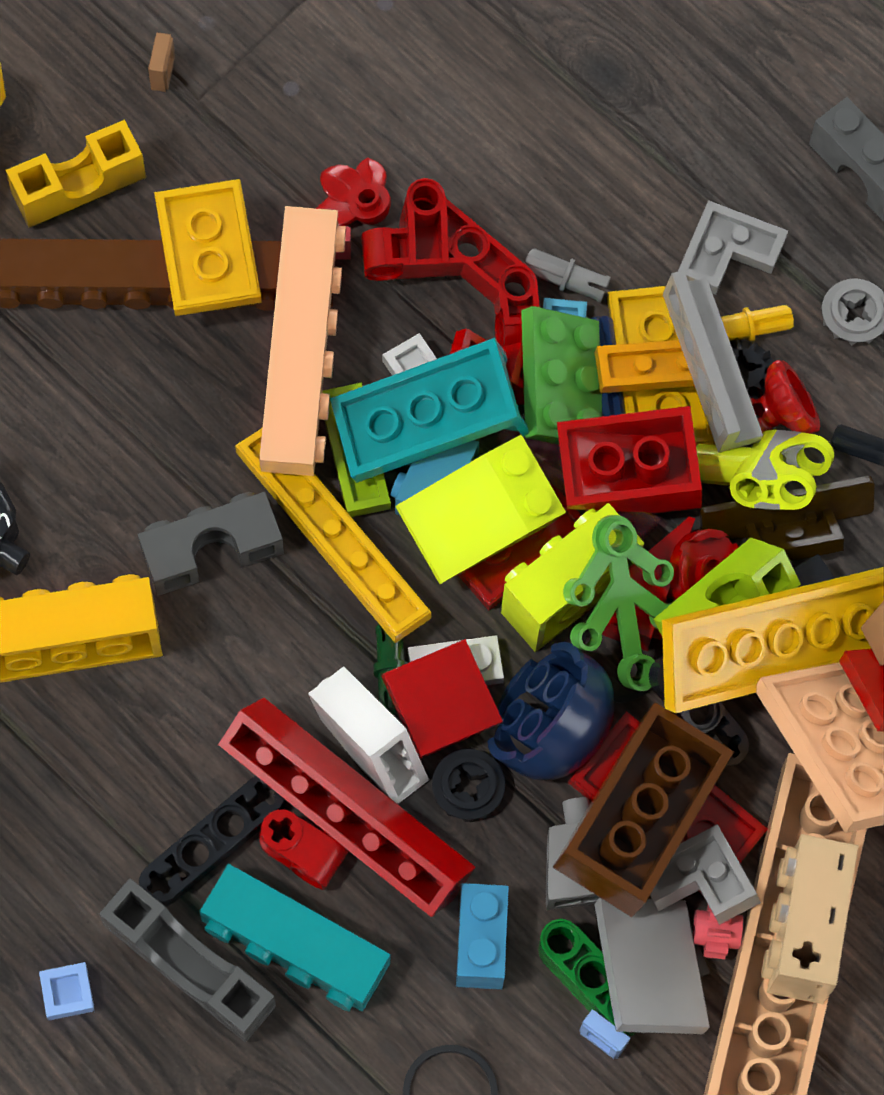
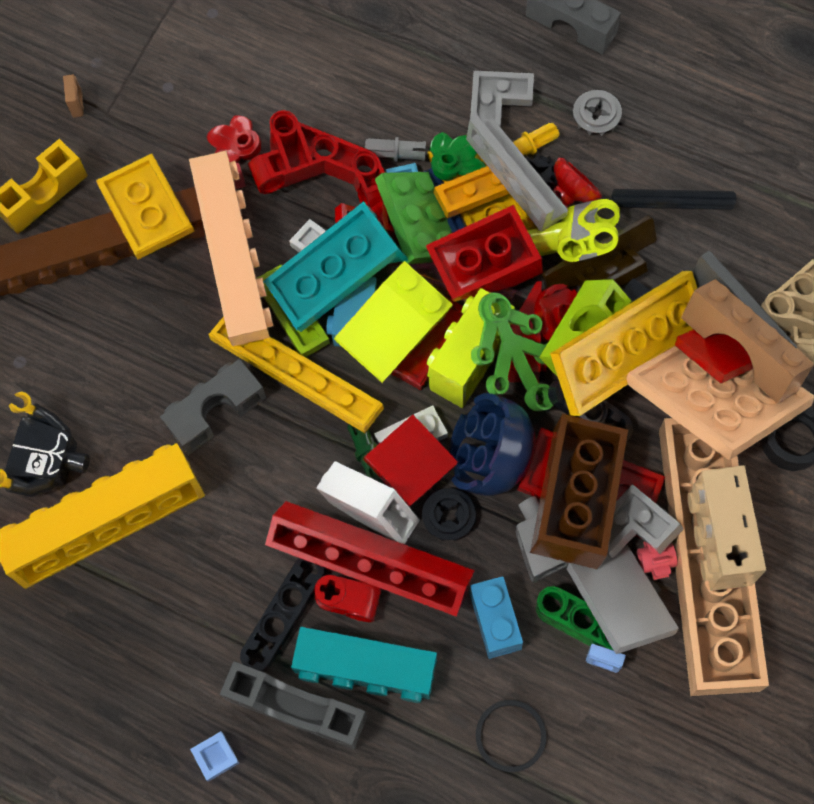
camera: 10 degrees left, 0 degrees up
none -> green plate [430,132,486,181]

